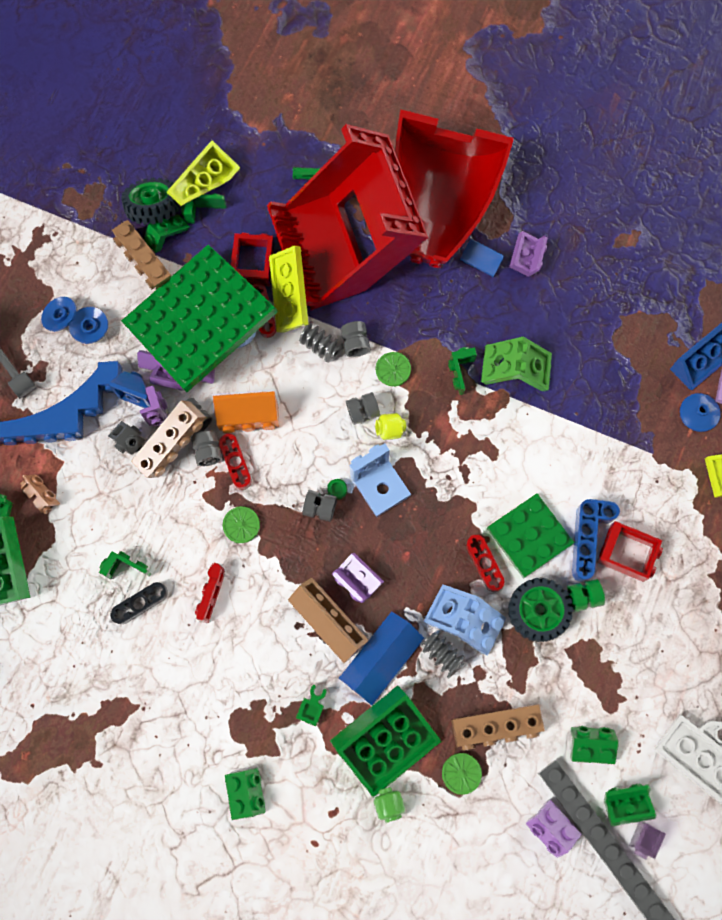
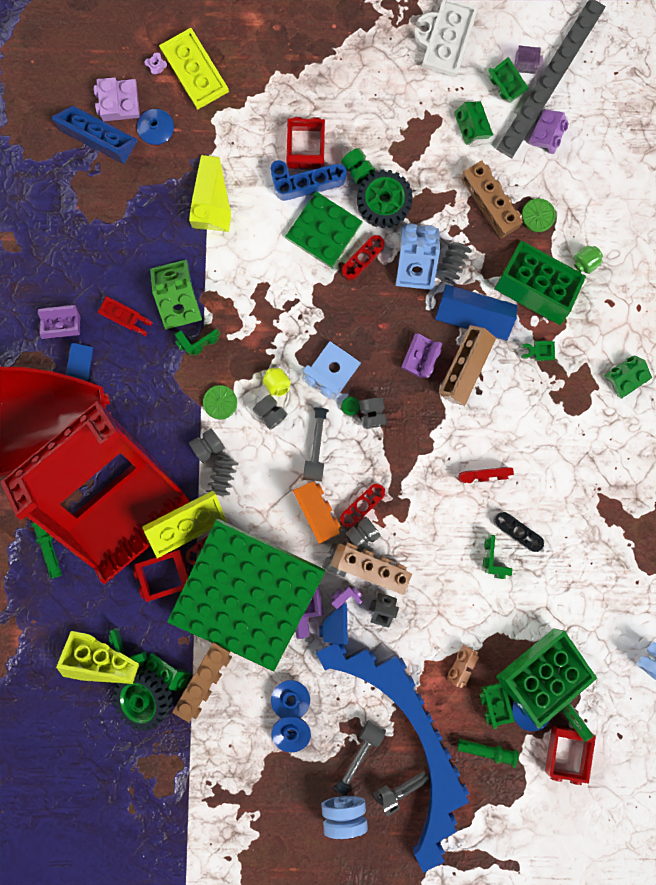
camera: 120 degrees left, 10 degrees up
bright green wheel [222,506,260,543] -> none
none -> red hinge [97,296,153,336]
none -> neon yellow wedge [189,155,231,232]
none -> dark grey piece [303,407,329,482]

